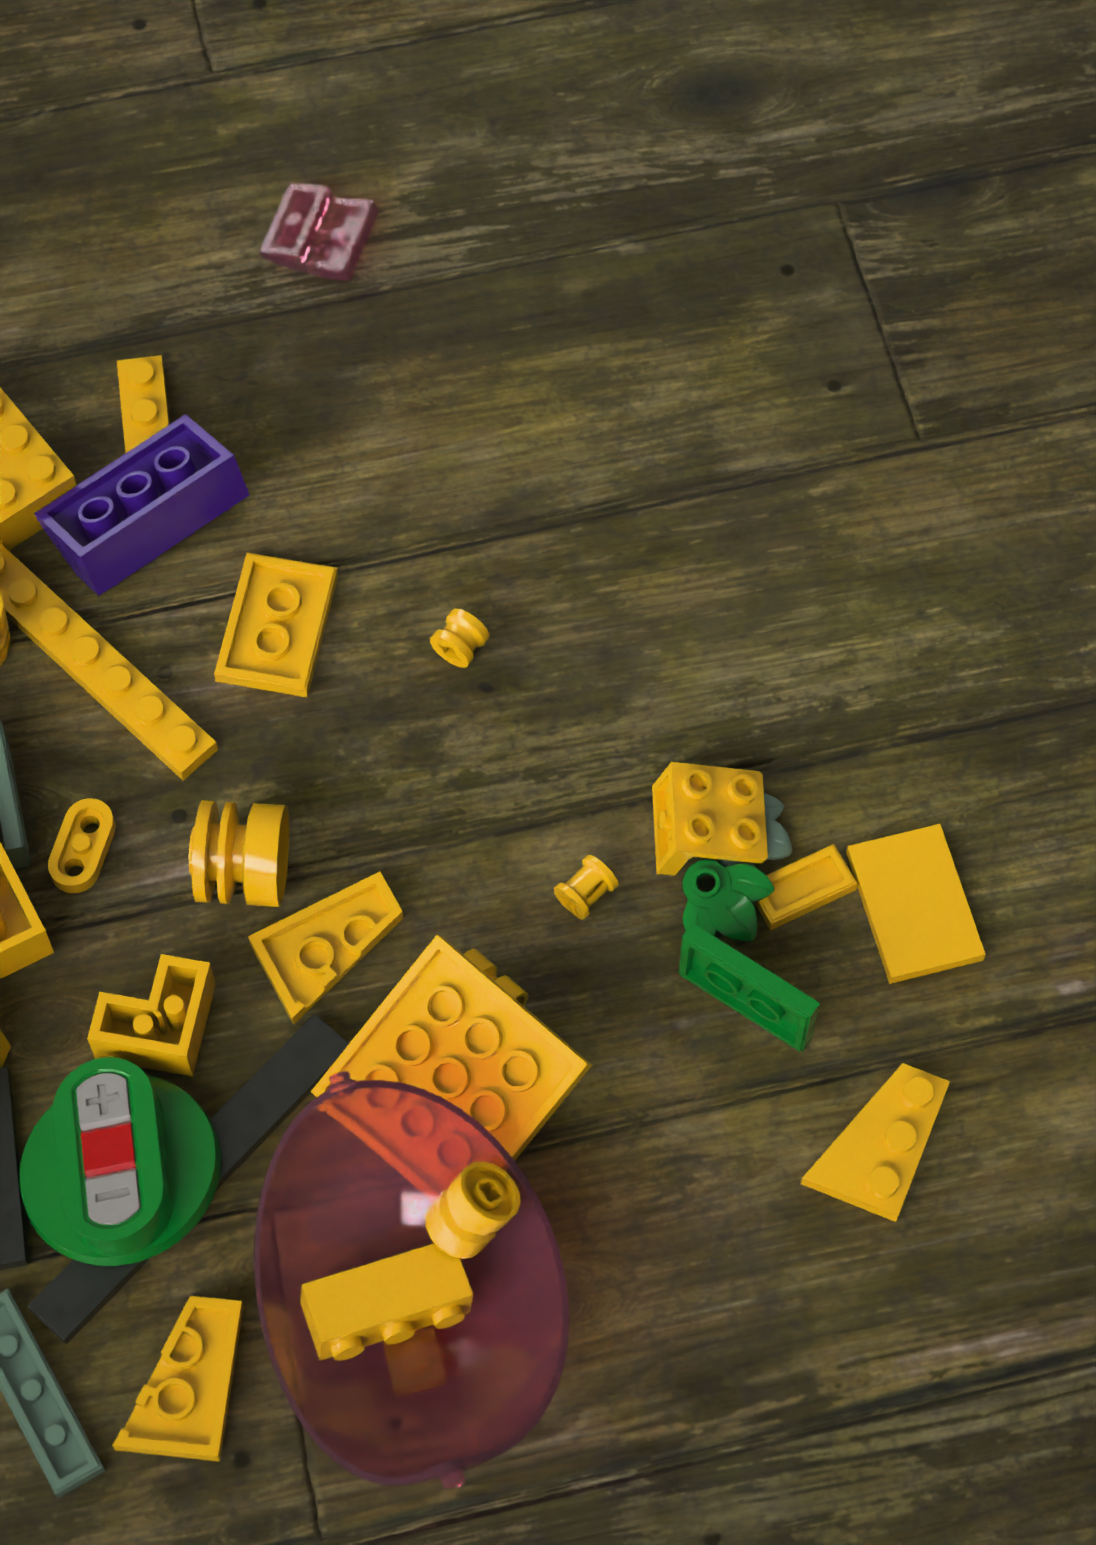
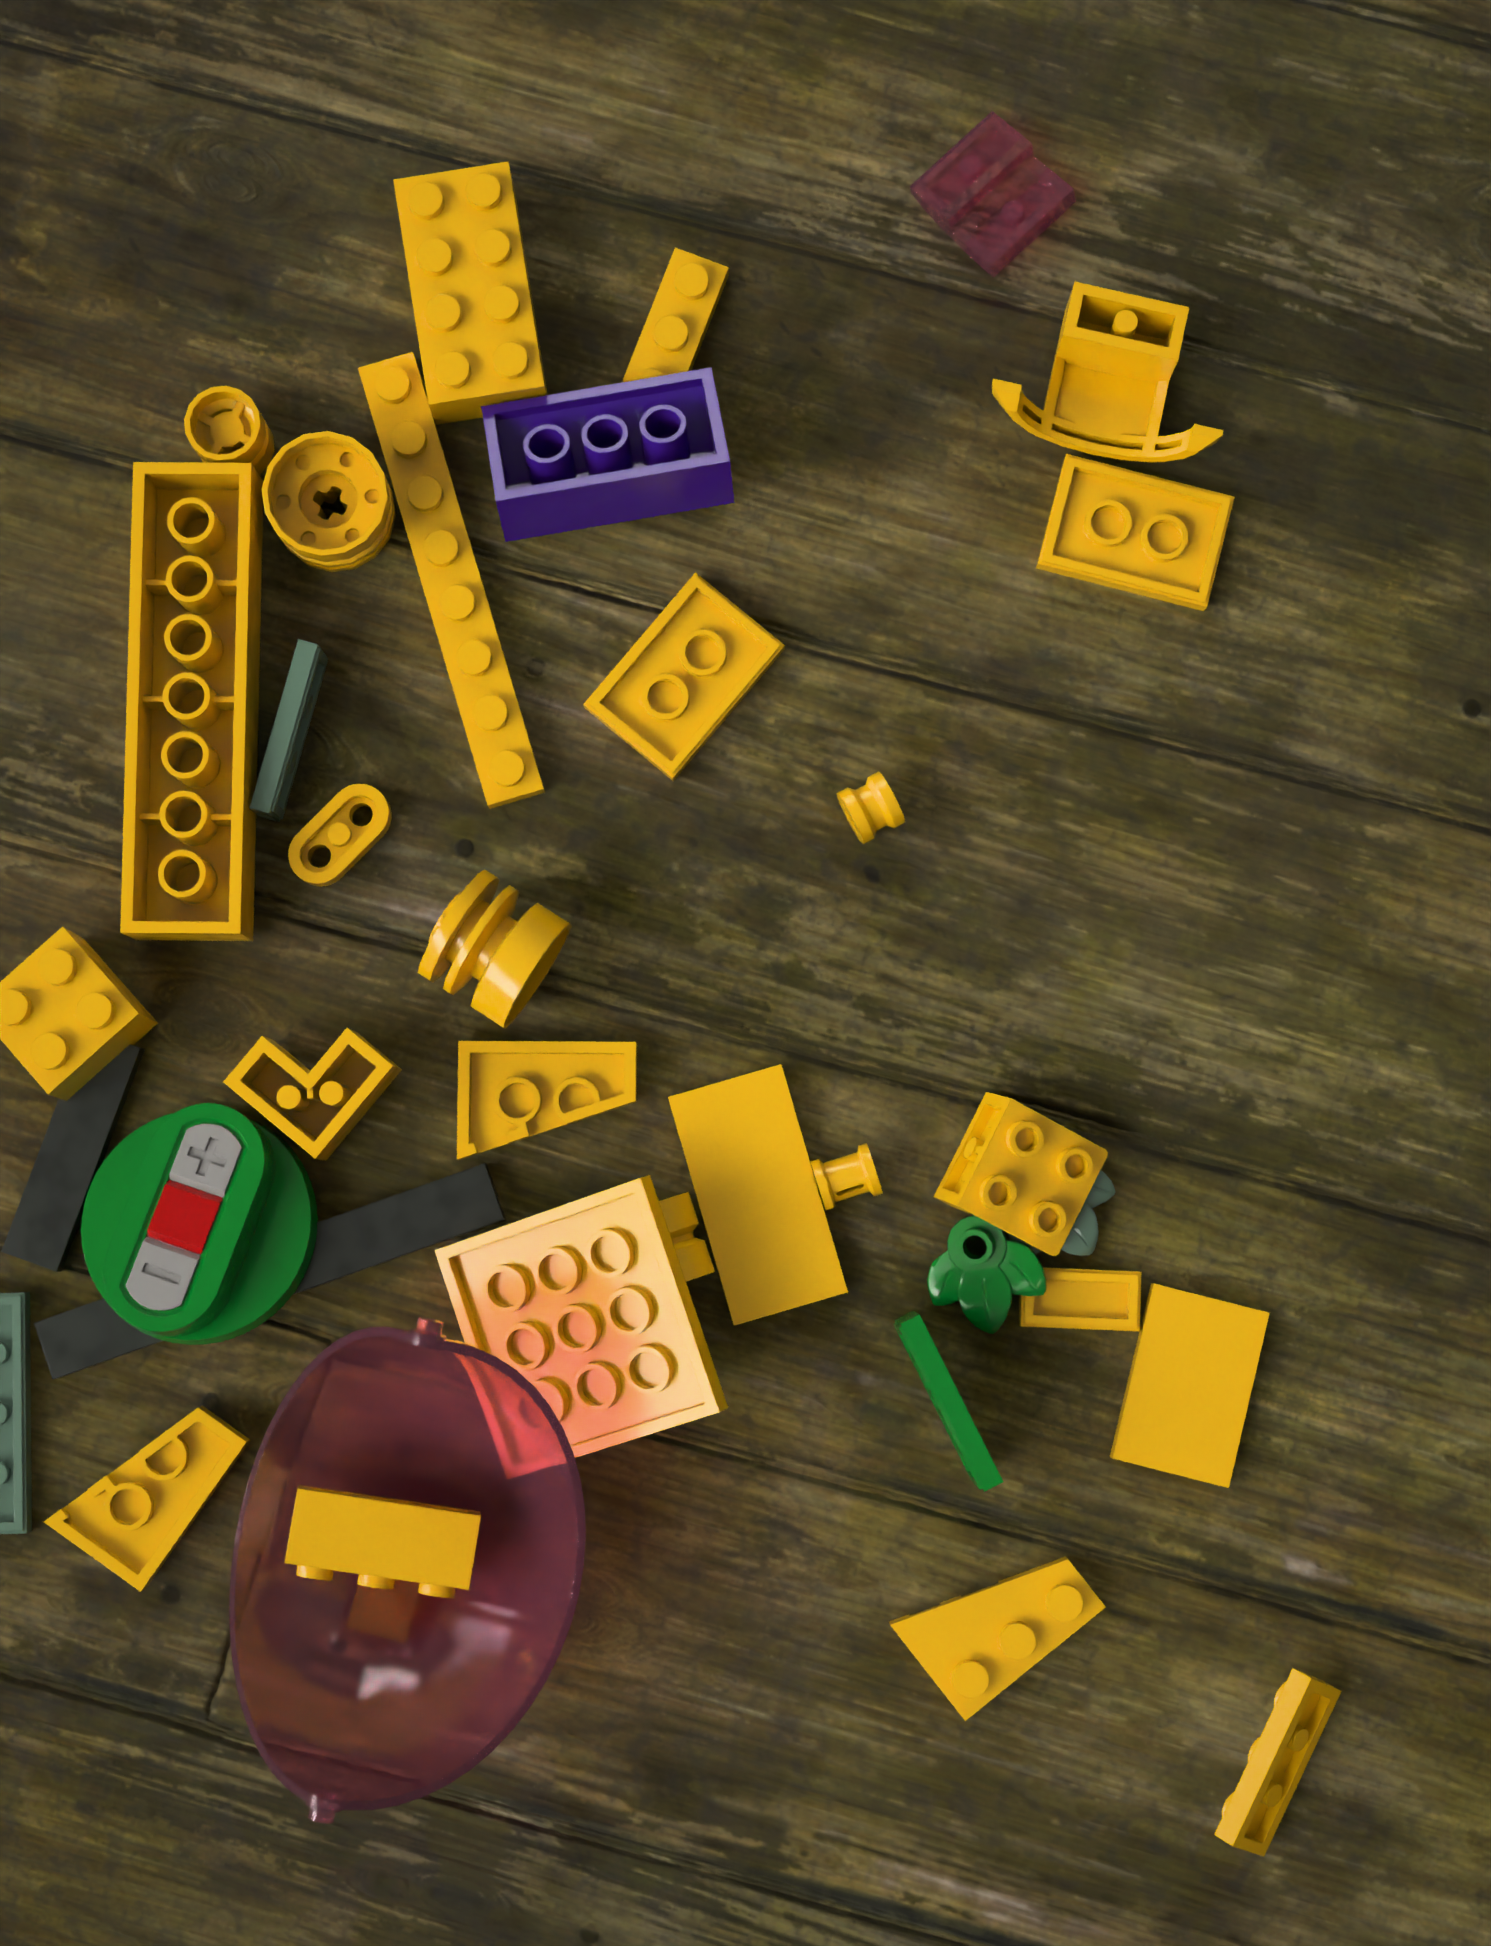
camera: 30 degrees right, 20 degrees up
yellow wheel [425,1161,521,1259] -> none
none -> yellow tile [668,1064,848,1326]
none -> yellow piece [992,281,1224,462]
none -> yellow tile [1036,454,1235,611]

